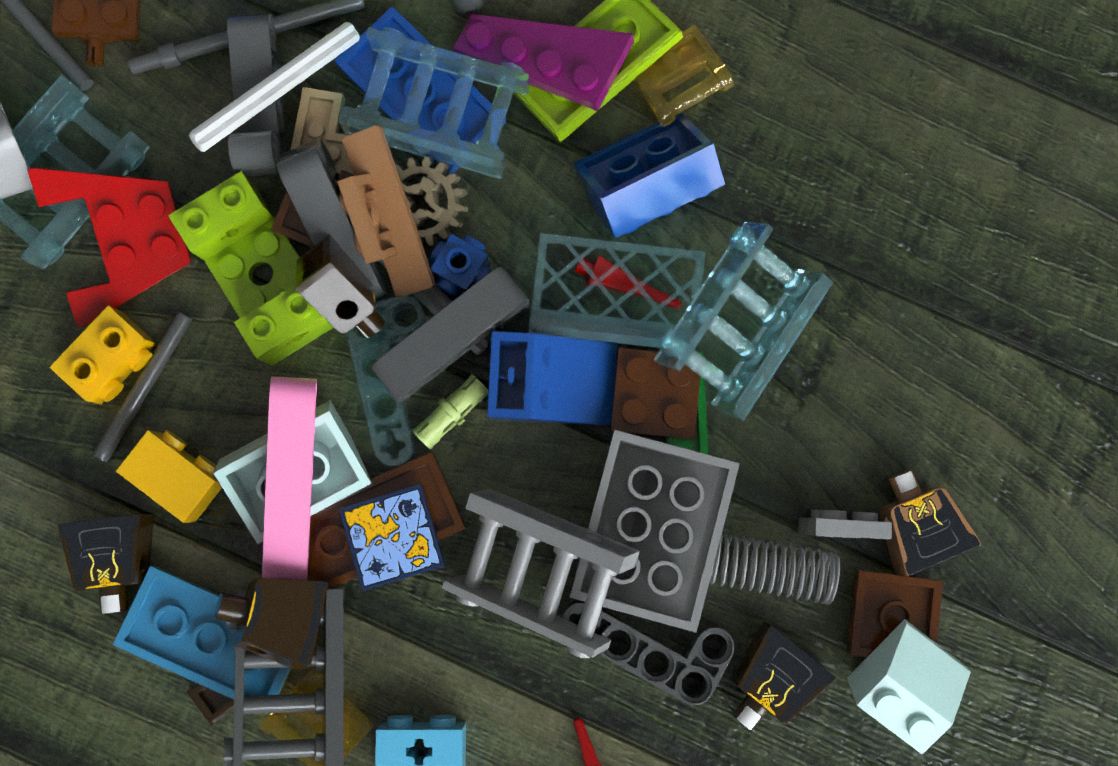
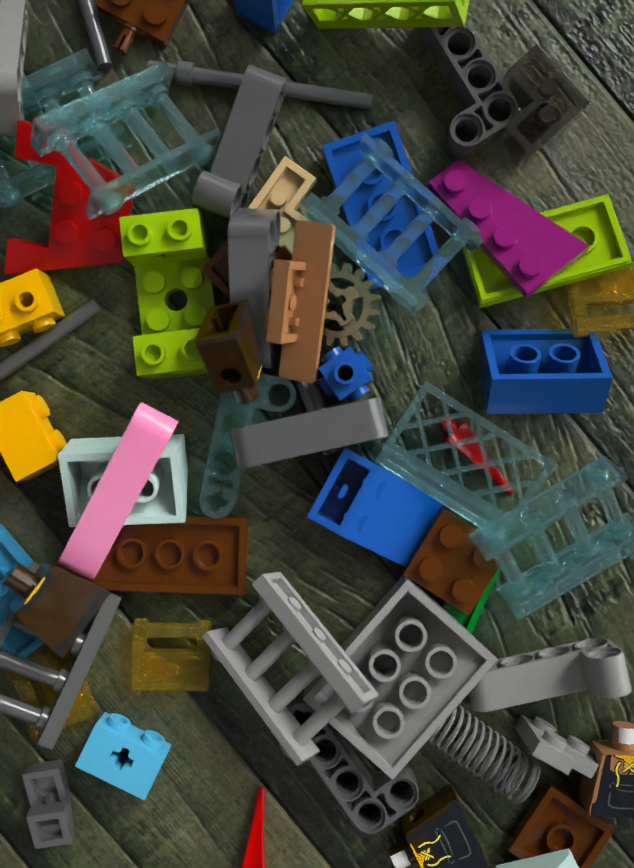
camera: 30 degrees right, 5 degrees up
white axle [189,22,360,152] -> none
tile [339,484,446,591] -> none
yellowish green pin [412,374,489,450] -> none
none -> clear light blue fence [30,61,222,220]
none -> clear yellow plate [132,619,212,691]
none -> light grey beam [468,638,632,712]

